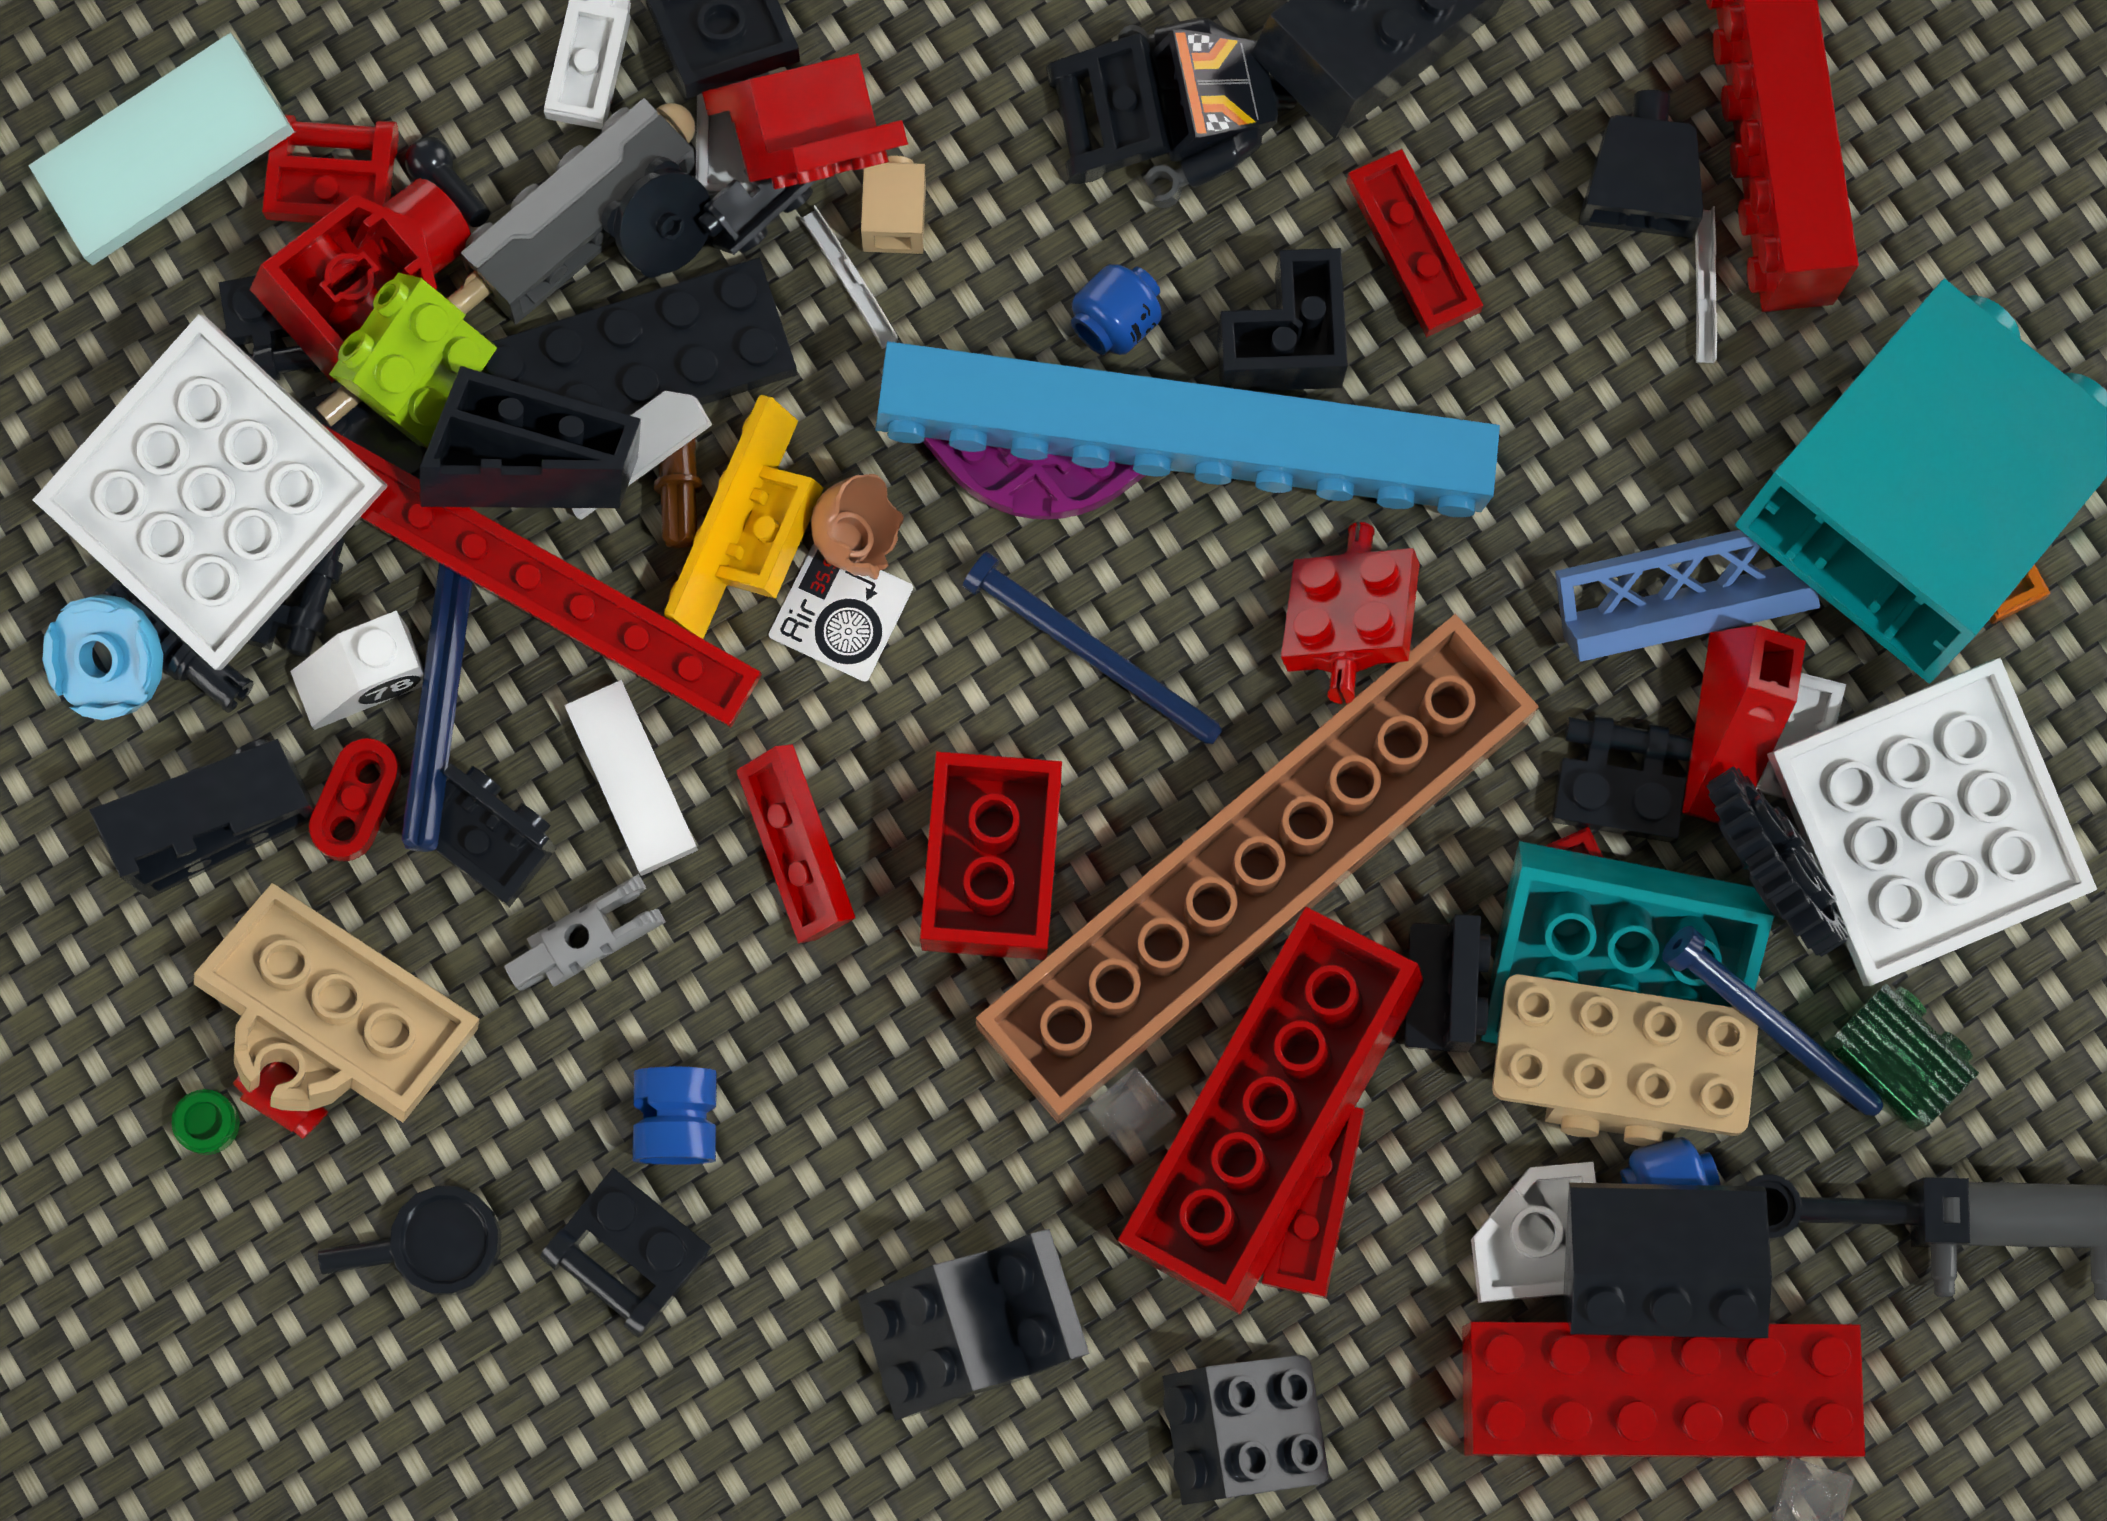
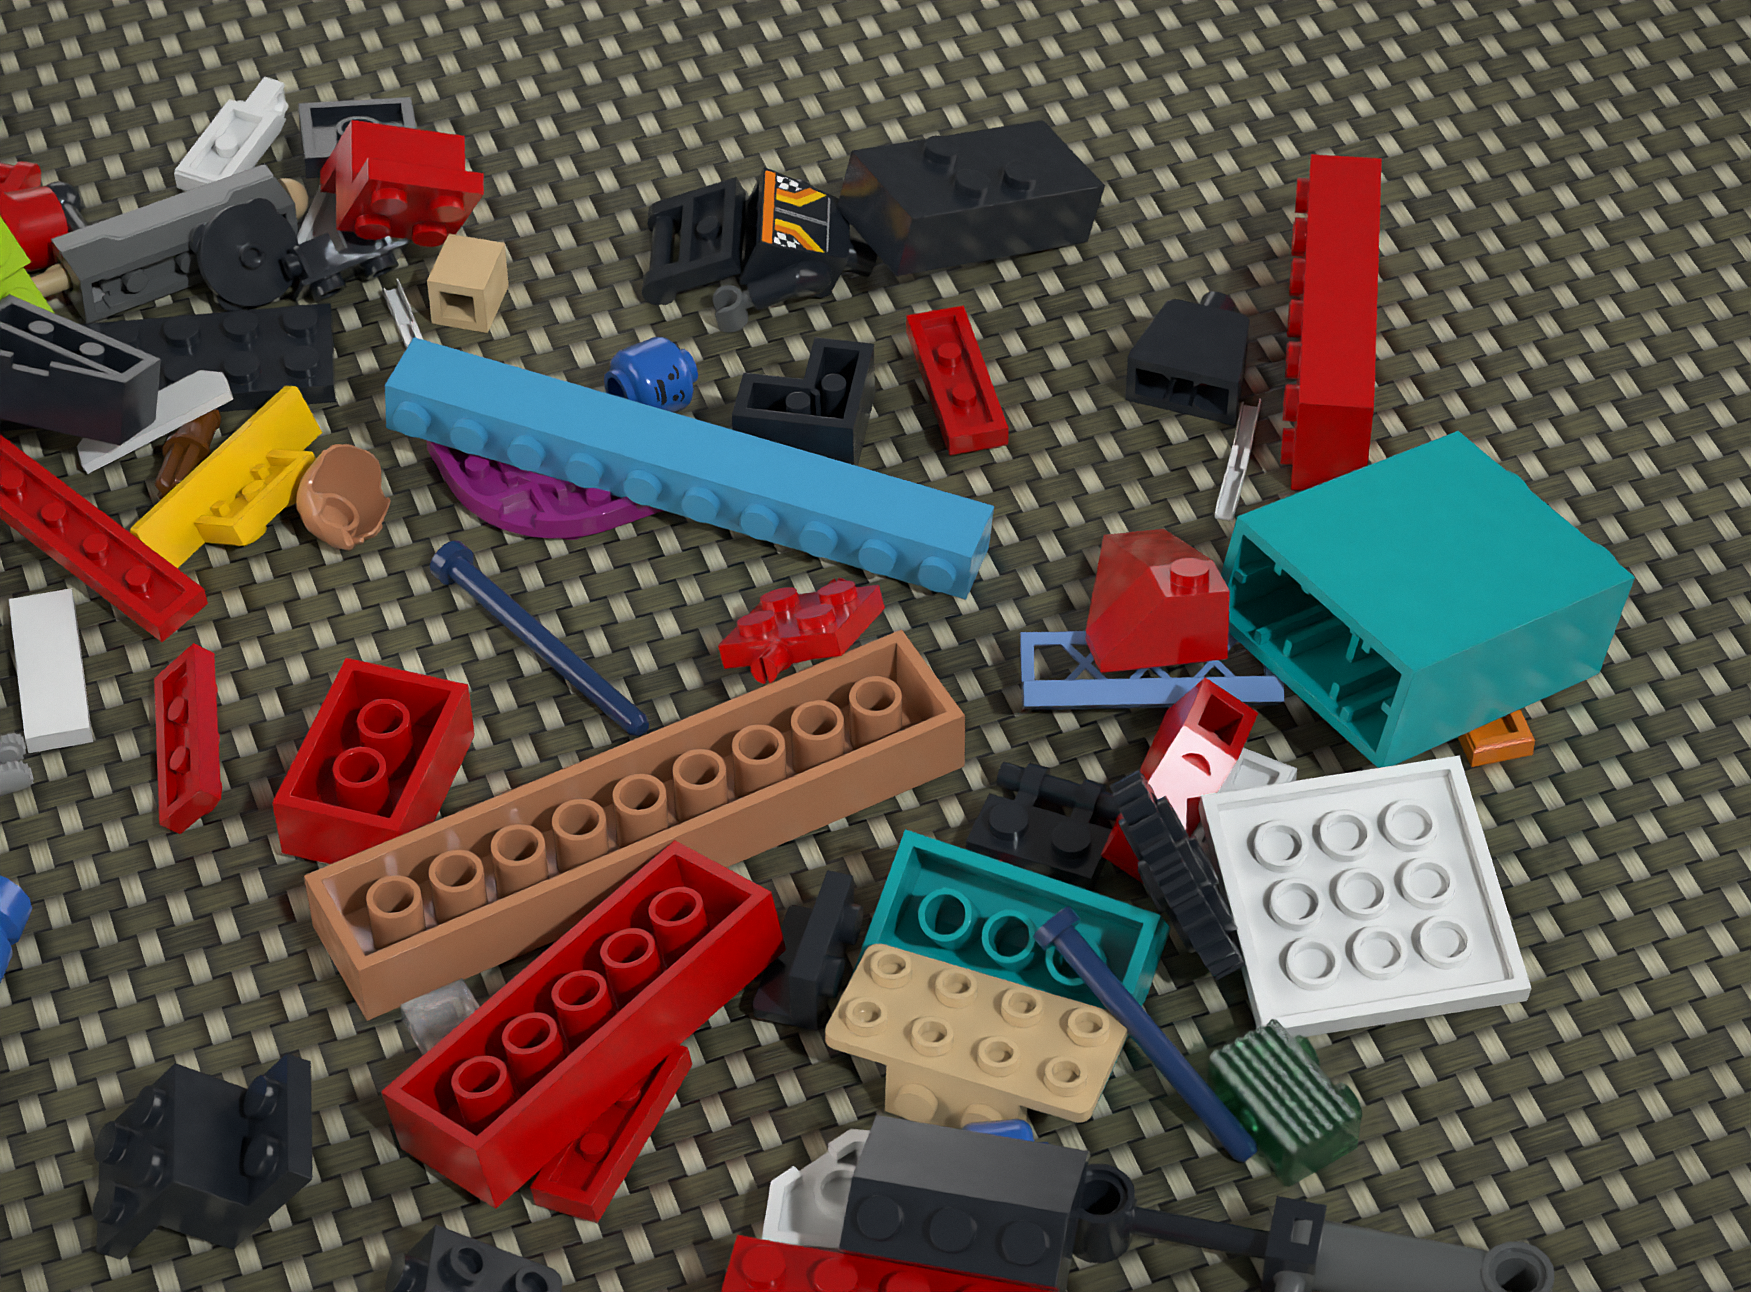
camera: 15 degrees right, 30 degrees down
white sticker [769,544,913,682] -> none
none -> red wedge [1086,529,1230,673]

